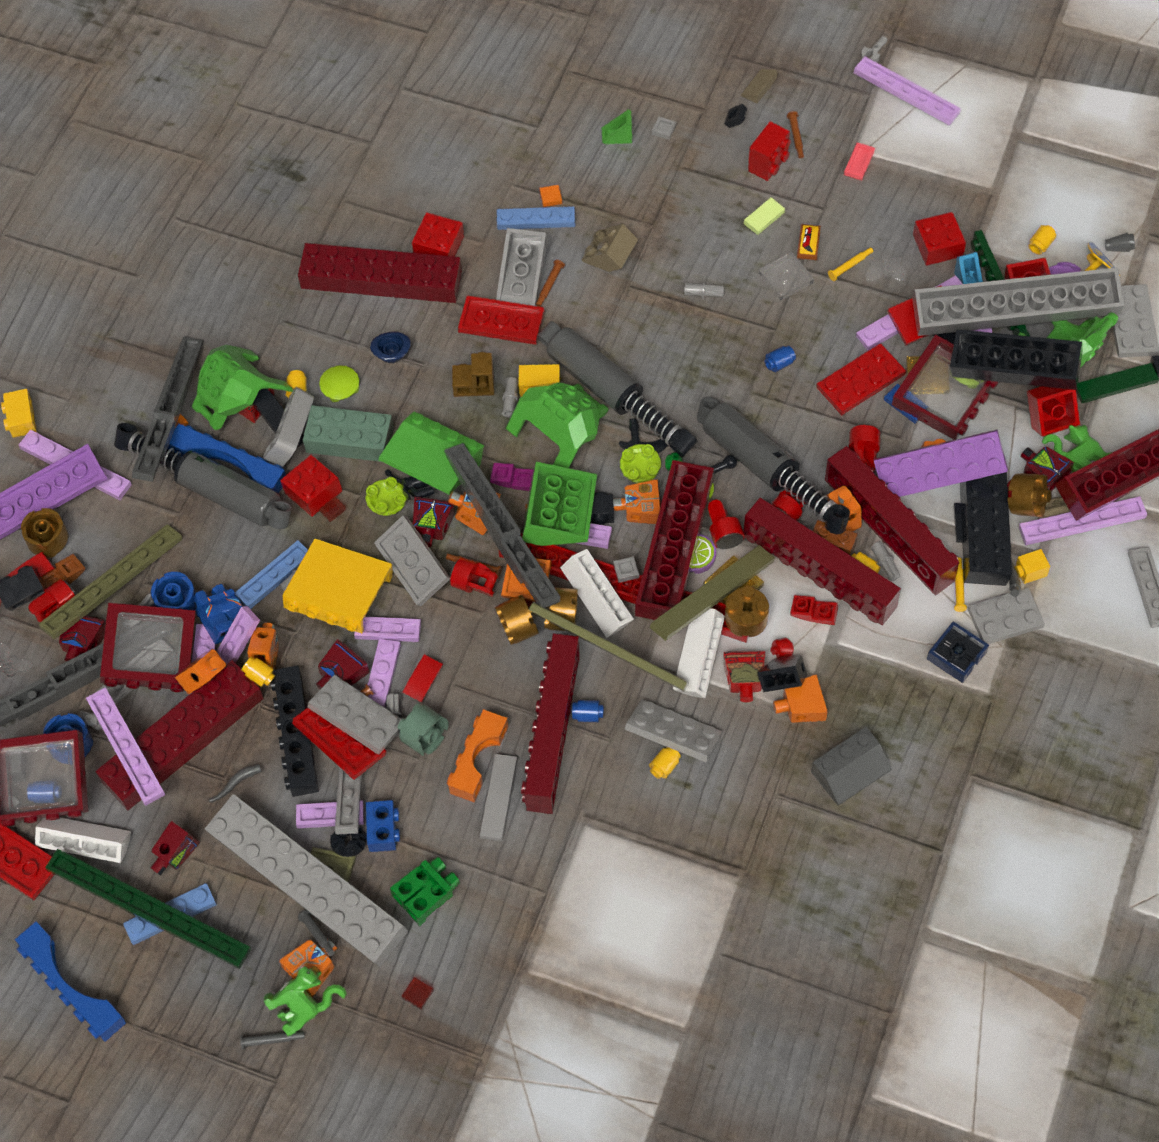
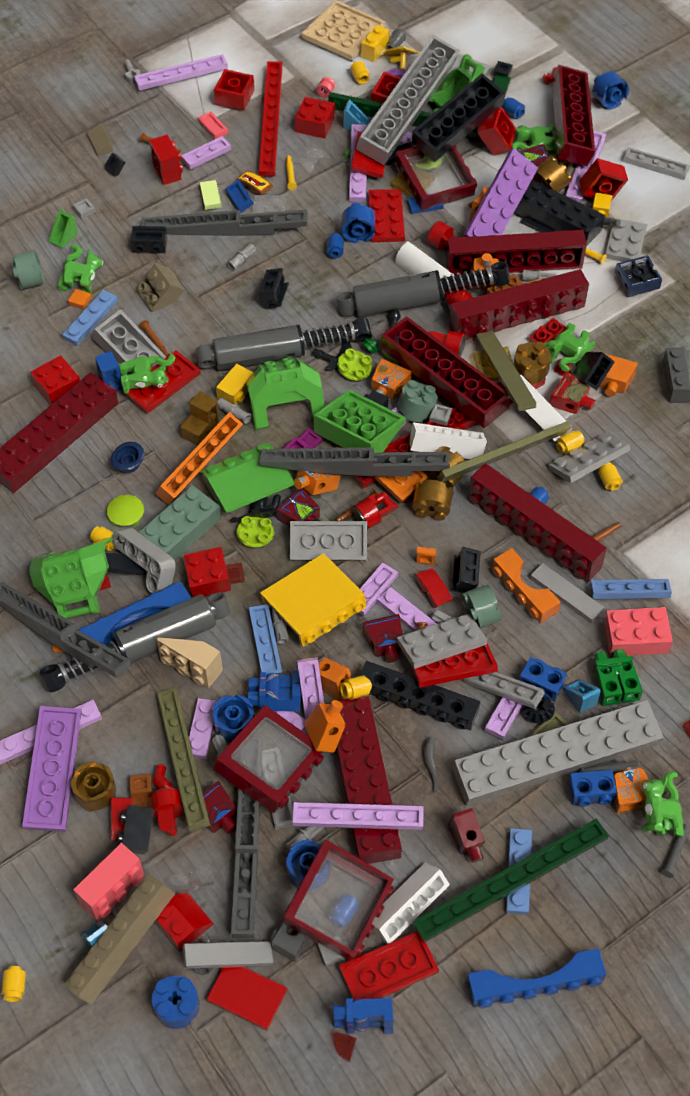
camera: 60 degrees left, 5 degrees down
none -> sand green brick [11,251,45,290]
none -> bright green animal [58,244,103,293]
none -> blue brick [95,351,123,391]
none -> bright green animal [120,354,175,393]
none -> black hinge [130,226,168,253]
none -> dark grey slope [141,209,308,236]
none -> red arm [153,764,173,790]
none -> orange brick [155,412,243,505]
none -> tan slope [157,637,223,688]
none -> lavender plate [181,136,231,170]
none -> lavender plate [189,698,217,759]
none -> red brick [214,69,255,111]
none -> blue tile [226,179,254,213]
none -> black hinge [258,268,289,308]
none -> red plate [259,61,283,176]
none -> tan plate [302,0,386,61]
none -> coral wheel [316,77,335,98]
none -> blue brick [341,202,375,243]
none -> yellow brick [361,25,390,62]
none -> white brick [395,241,455,300]
none -> sand green brick [396,380,437,423]
none -> orange tile [416,547,436,565]
none -> black hinge [451,546,481,593]
none -> blue brick [502,97,525,119]
none -> bright green animal [544,323,596,372]
none -> yellow brick [556,430,585,455]
none -> dark azure slope [563,679,601,713]
none -> blue brick [568,770,617,807]
none -> red brick [579,158,628,201]
none -> medium blue plate [590,579,672,599]
none -> dark orange piece [593,522,621,542]
none -> coral brick [603,607,673,657]

